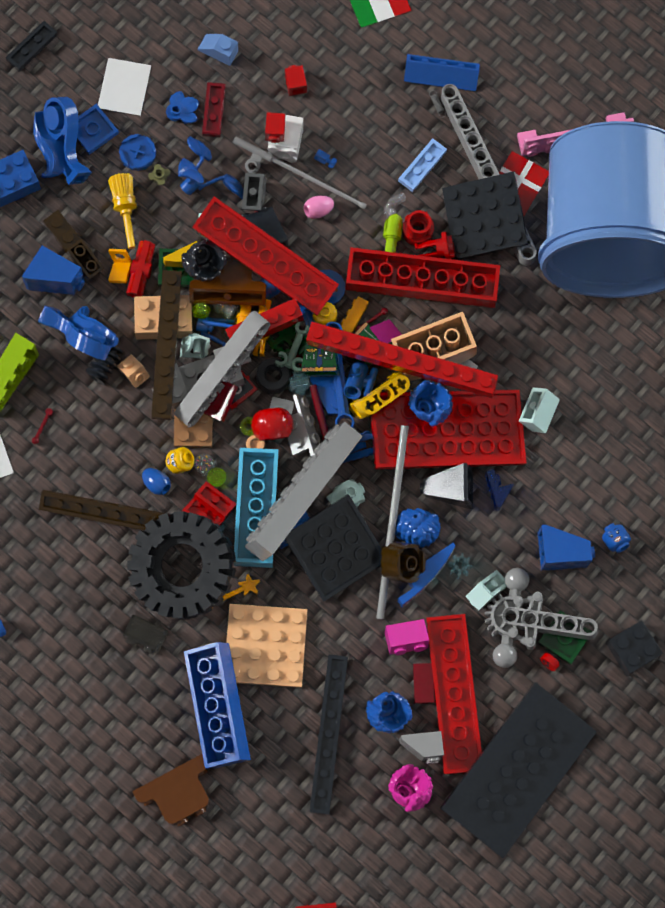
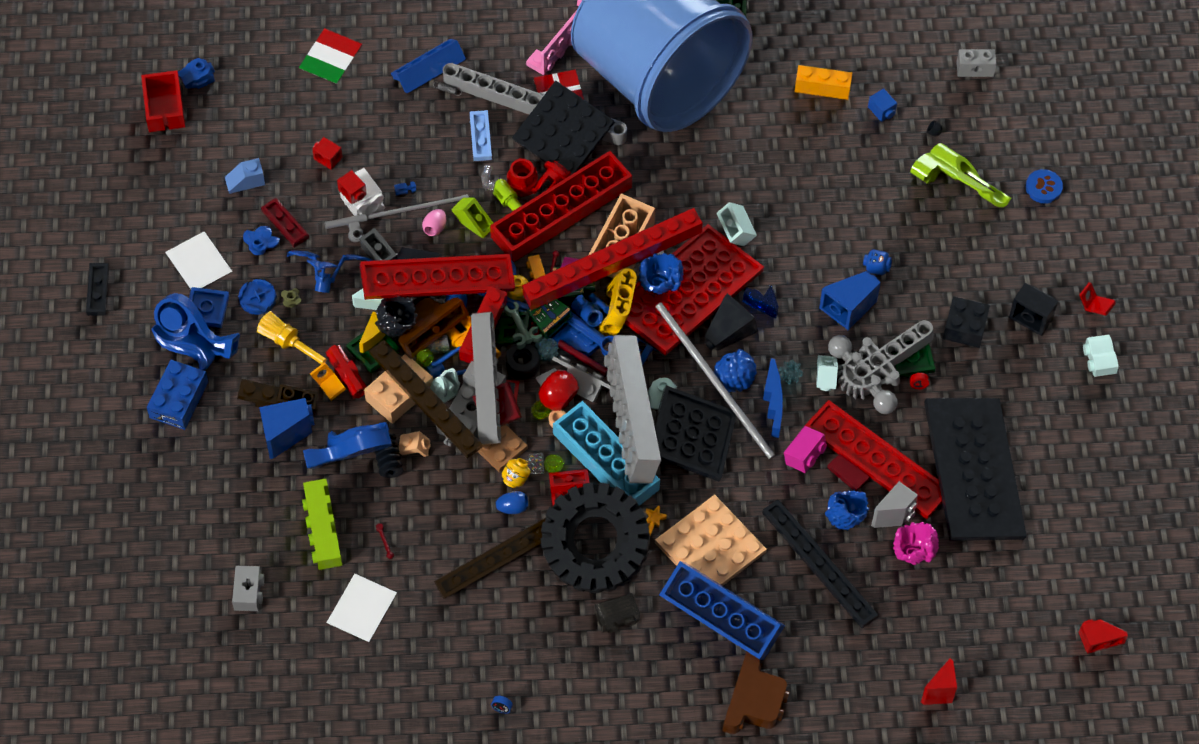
camera: 40 degrees left, 15 degrees down
dark brown brick [381,542,426,583] -> none
none -> lime slope [451,198,493,238]

